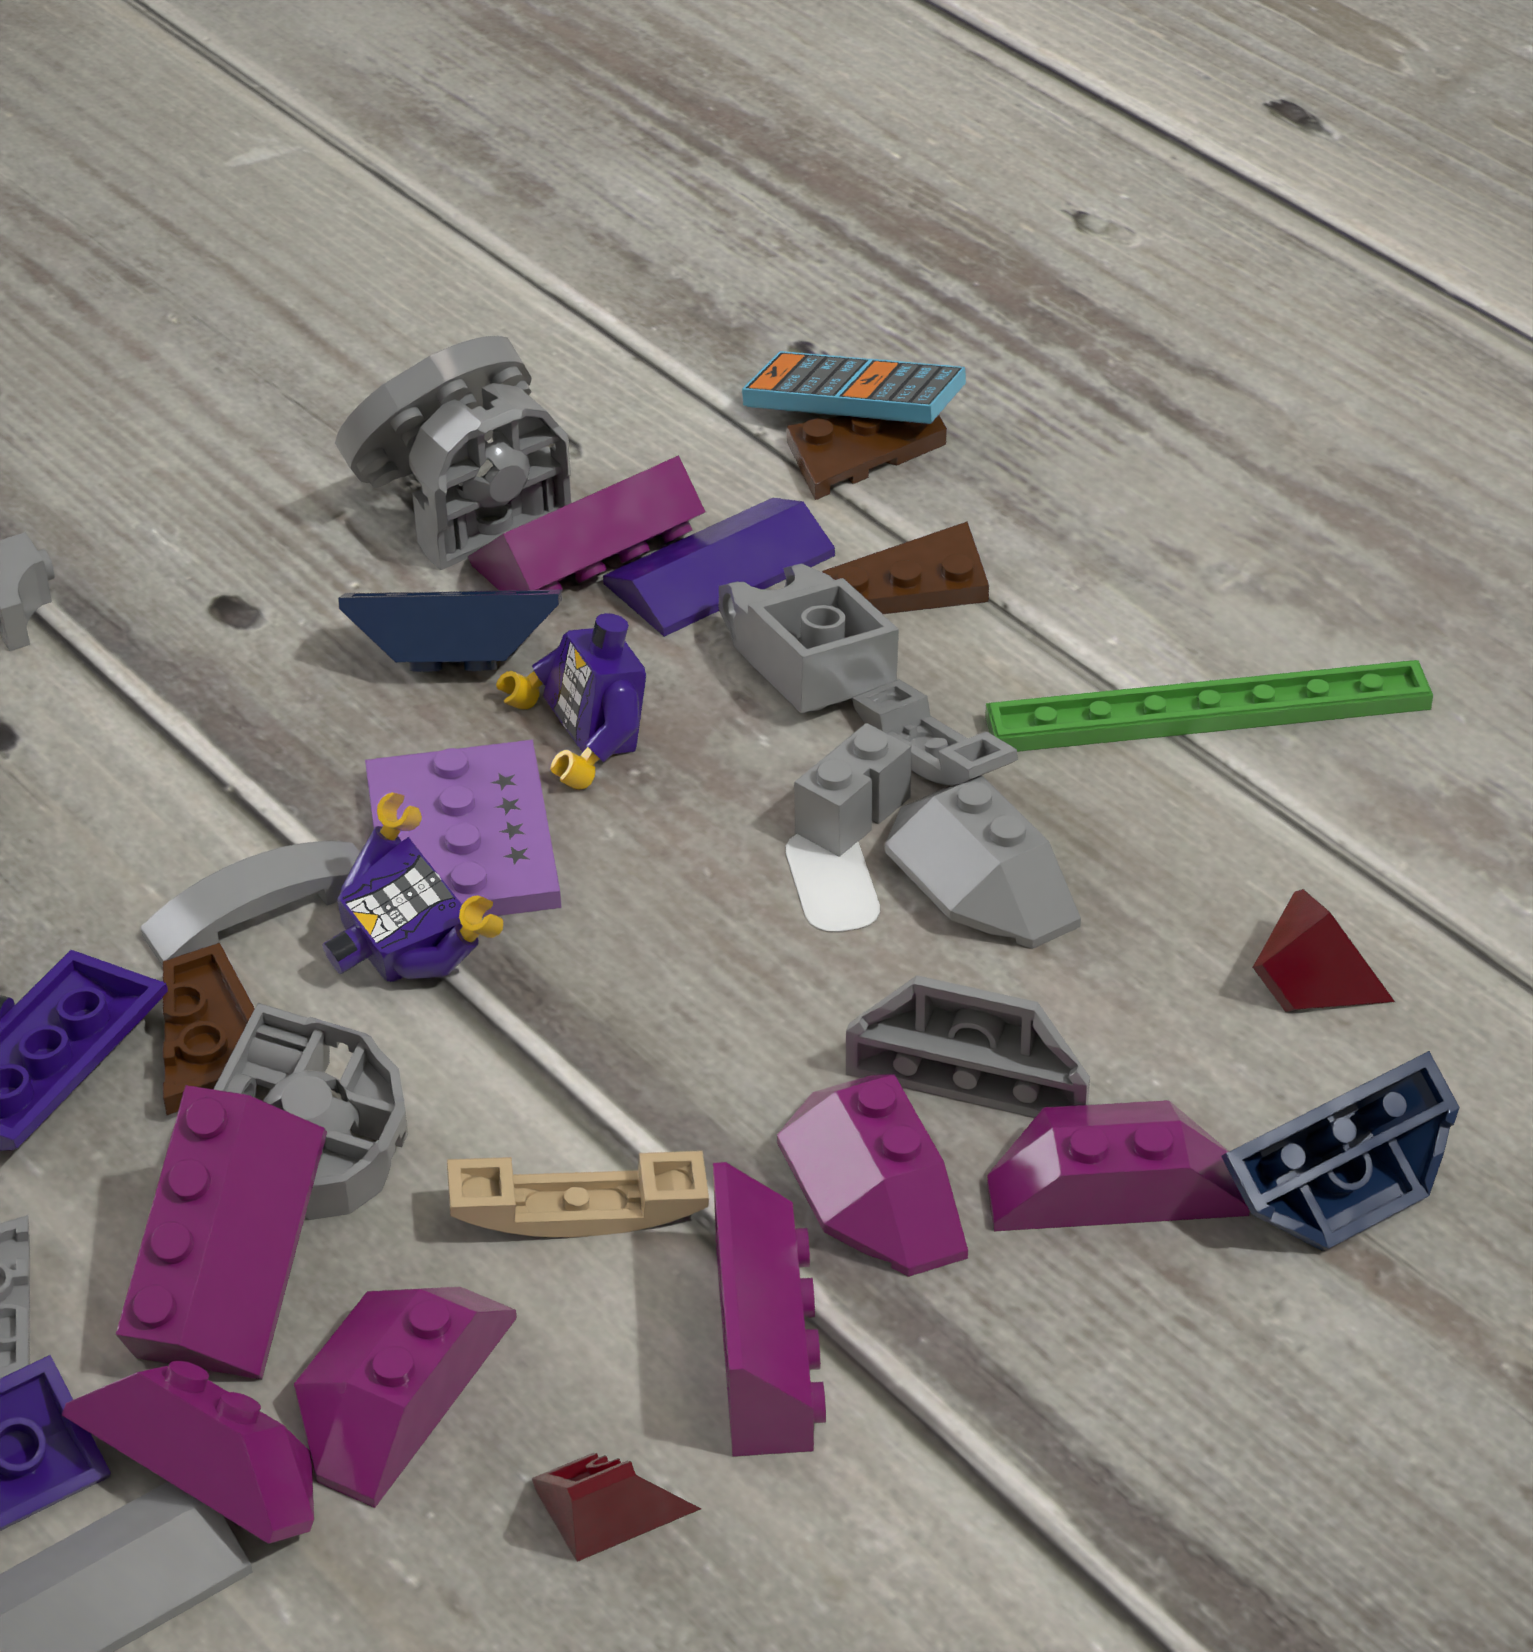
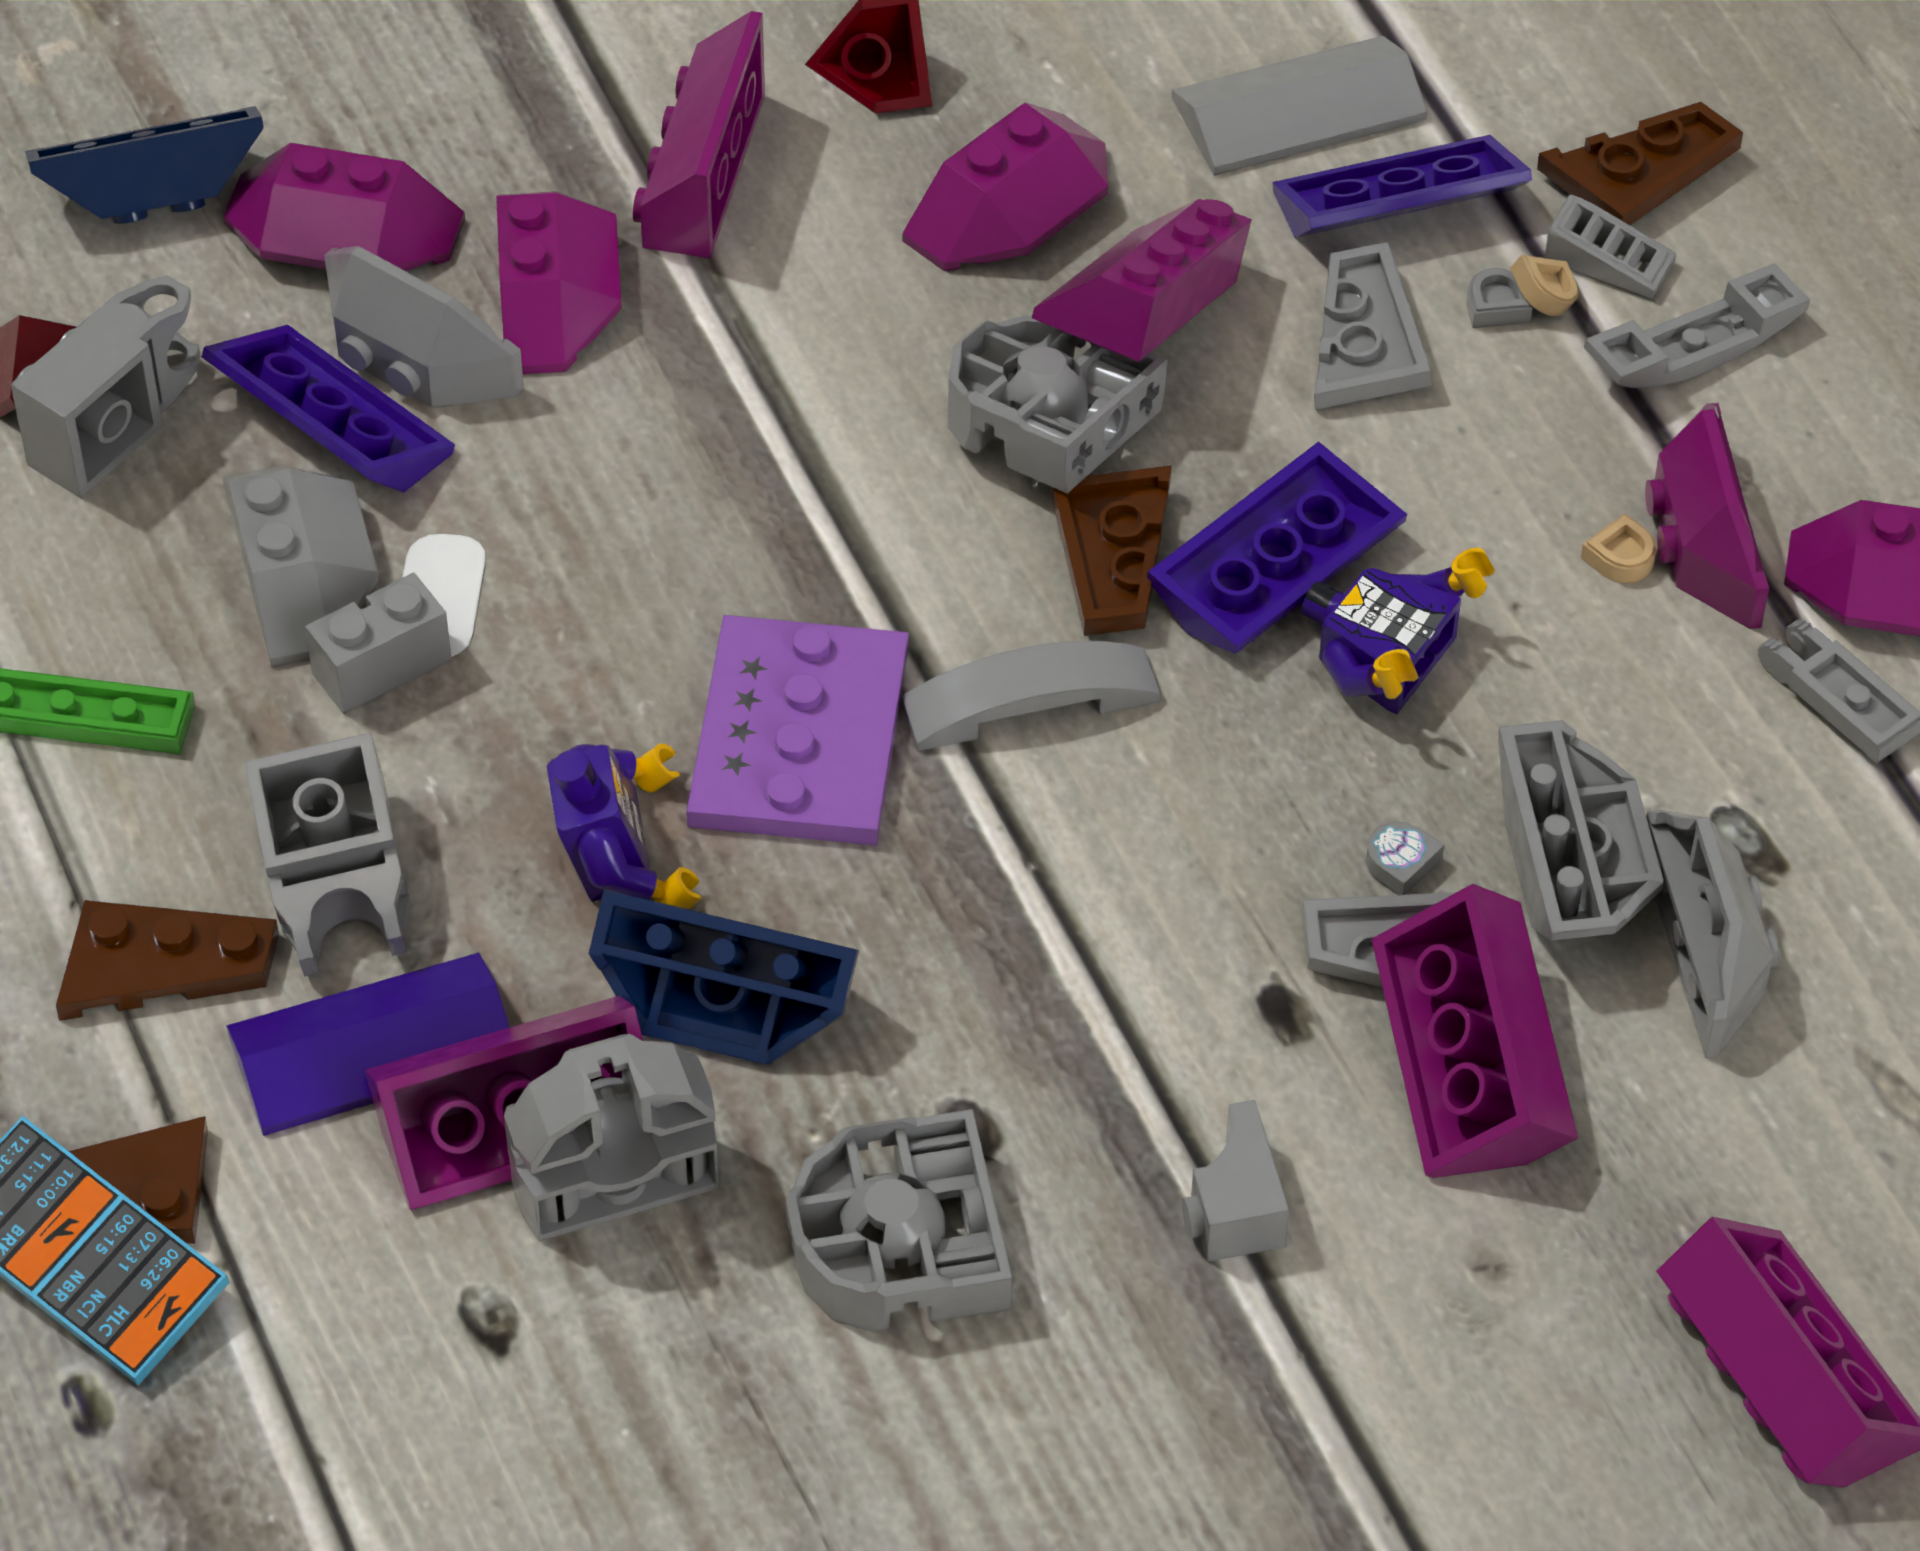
camera: 165 degrees left, 10 degrees up
magenta wedge [62,1361,314,1544] -> none
torso [322,792,503,982] -> none
light grey piece [335,336,532,488] -> none
tan slope [447,1151,709,1238] -> none
light grey slope [852,679,1018,785] -> none
none -> light grey brick [11,275,200,498]
none -> dark purple slope [201,324,455,493]
none -> light grey connector [786,1109,1012,1332]

